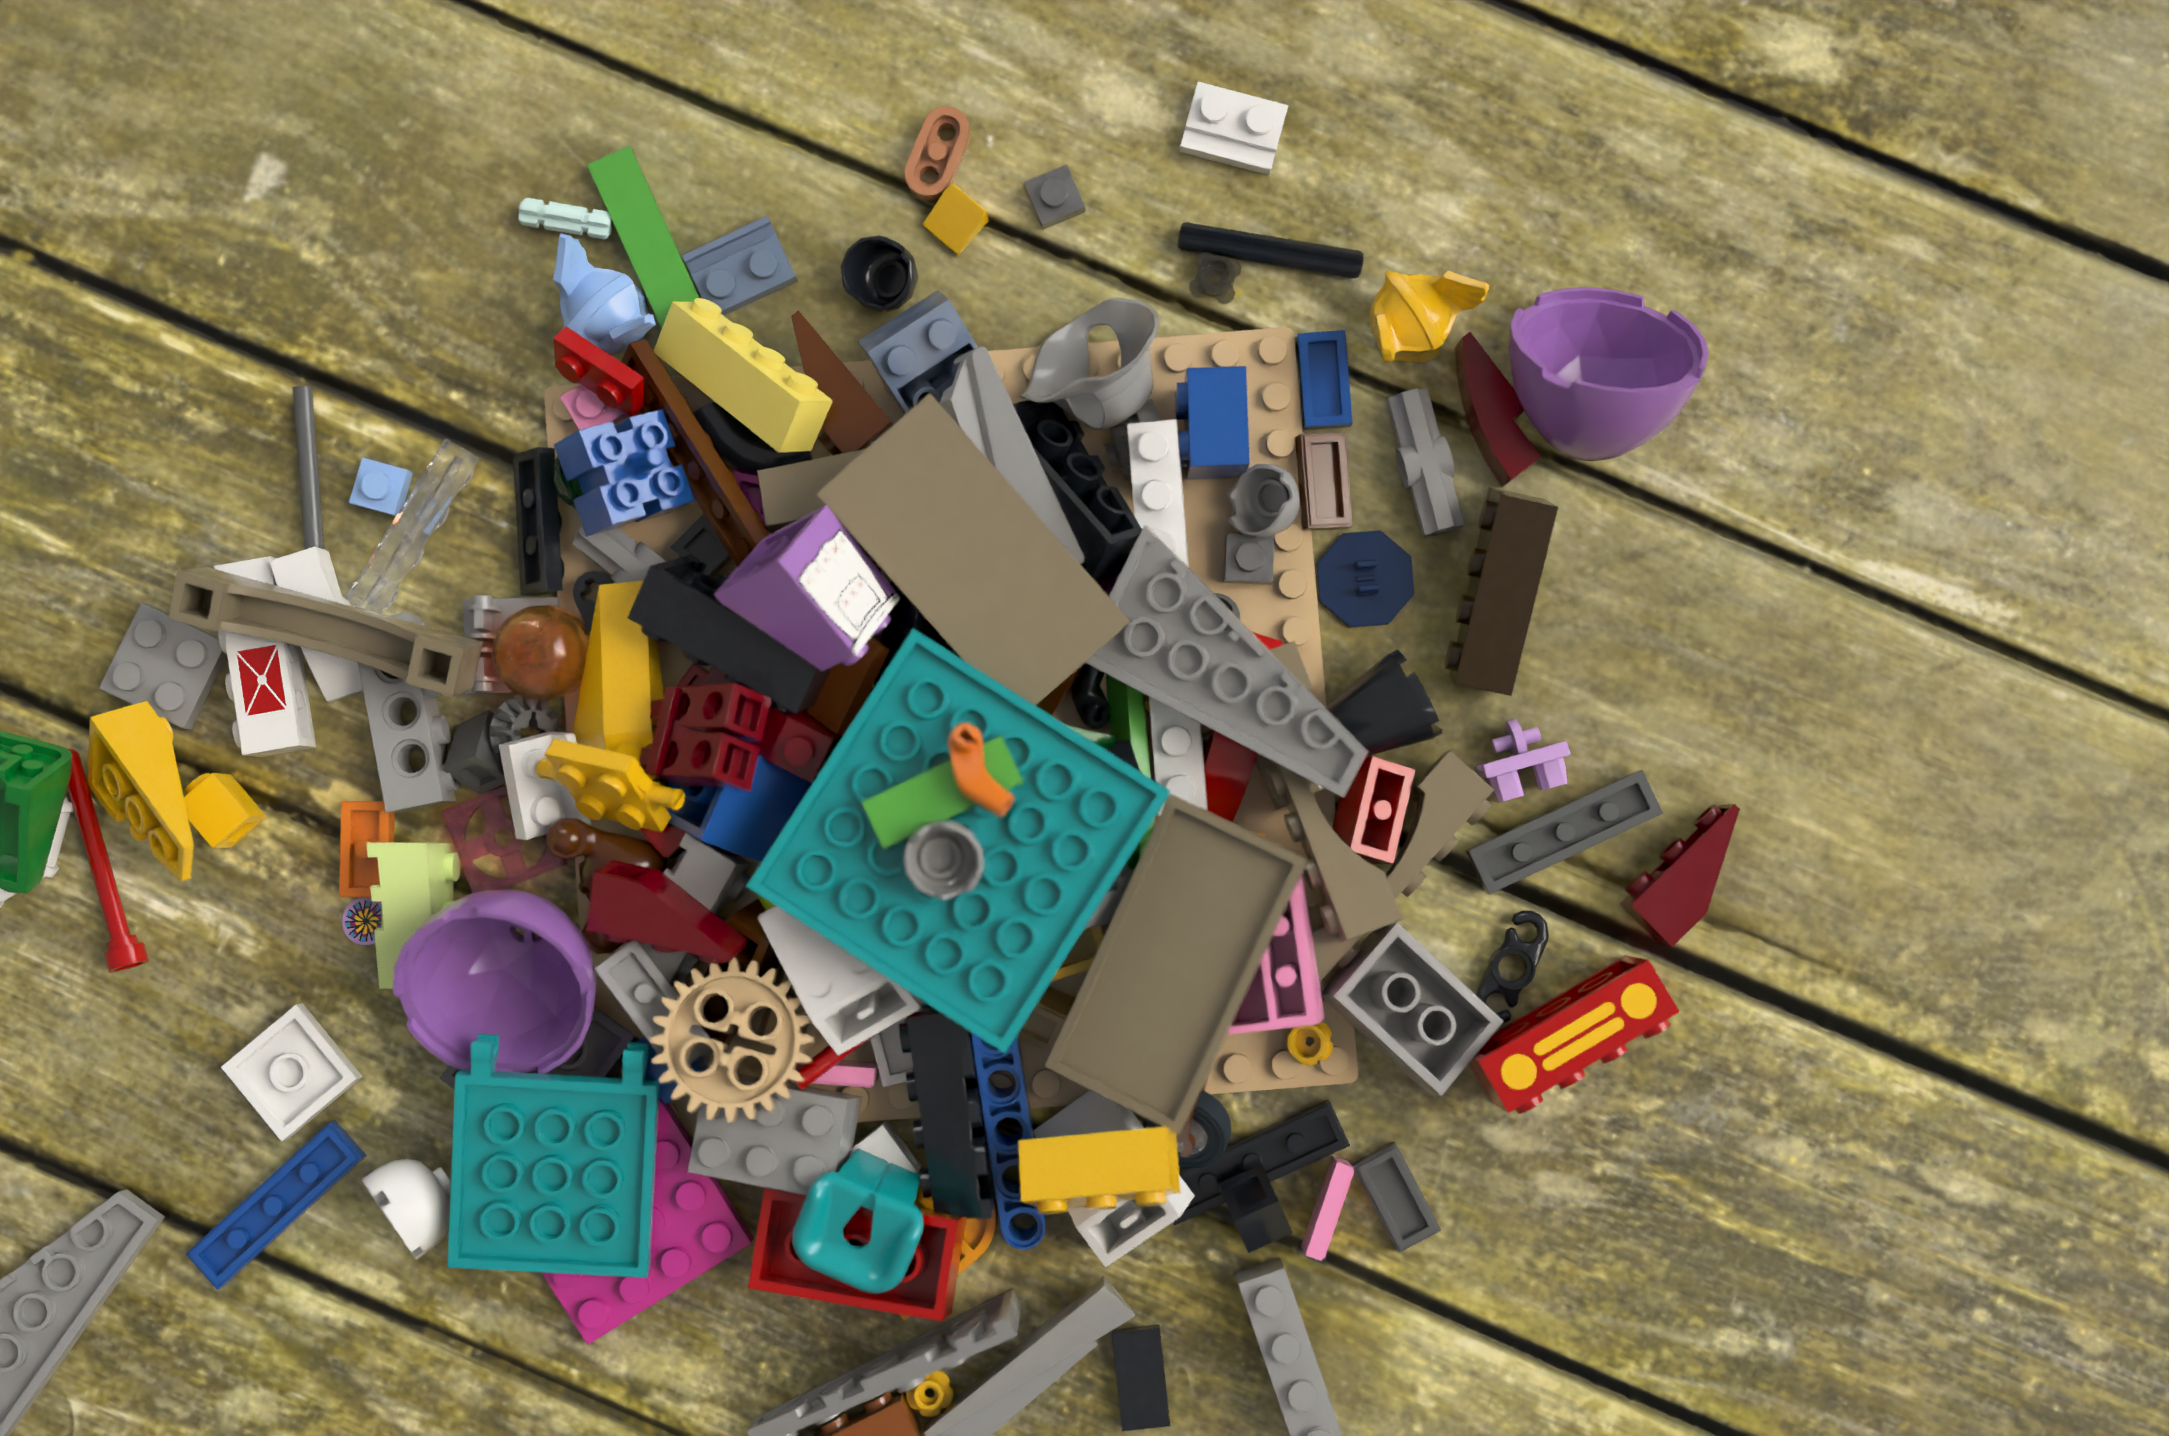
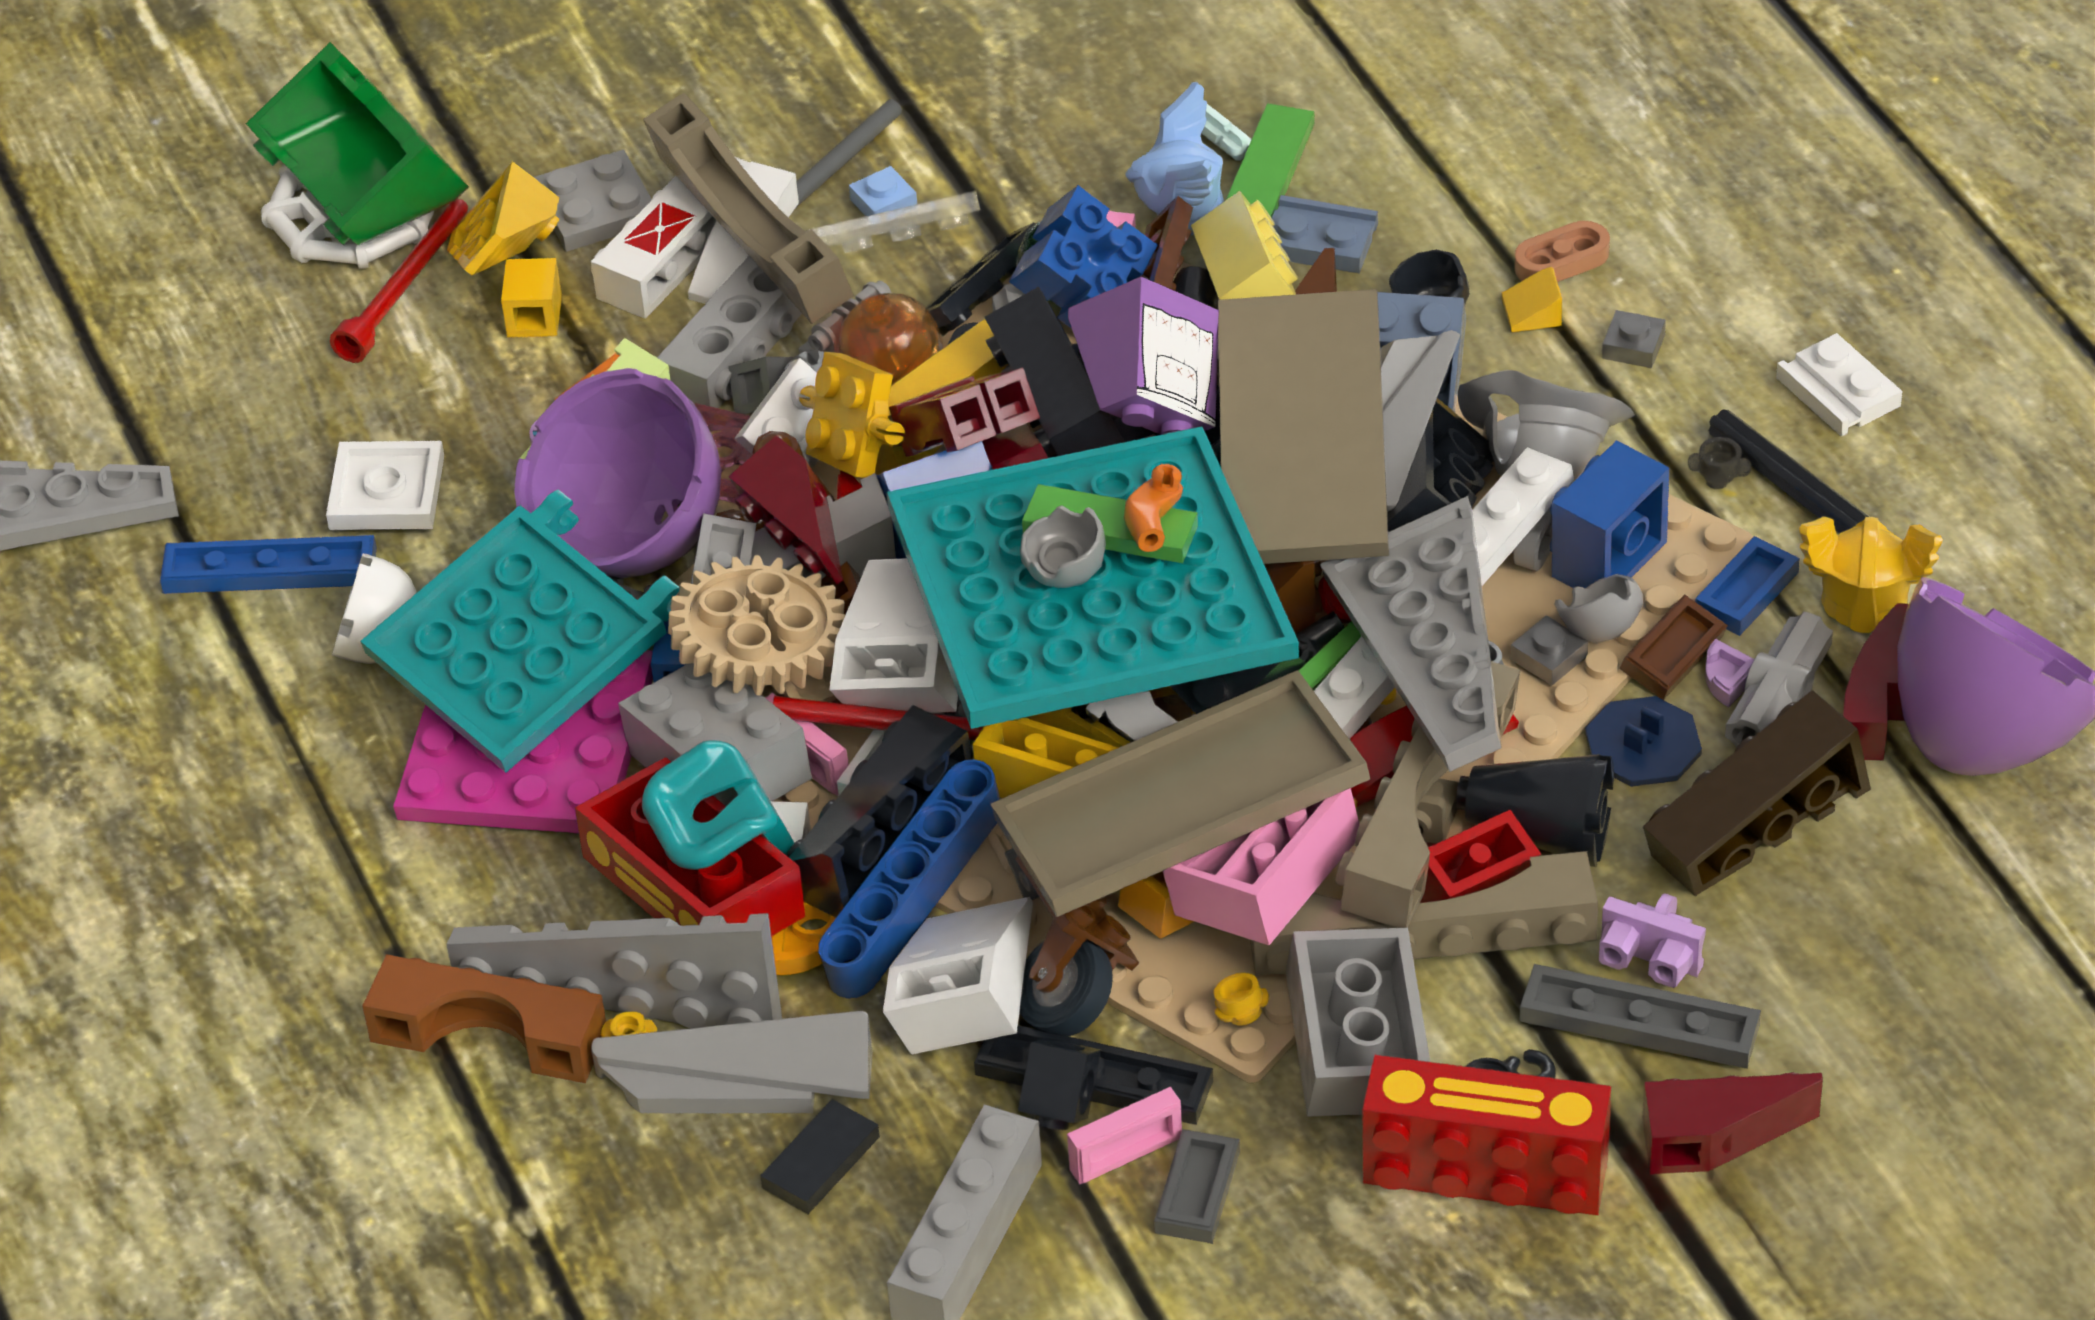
camera: 40 degrees right, 40 degrees down
red plate [553,327,644,417] -> none
yellow wedge [1018,1127,1180,1214] -> none
none -> lavender tile [1705,639,1754,707]

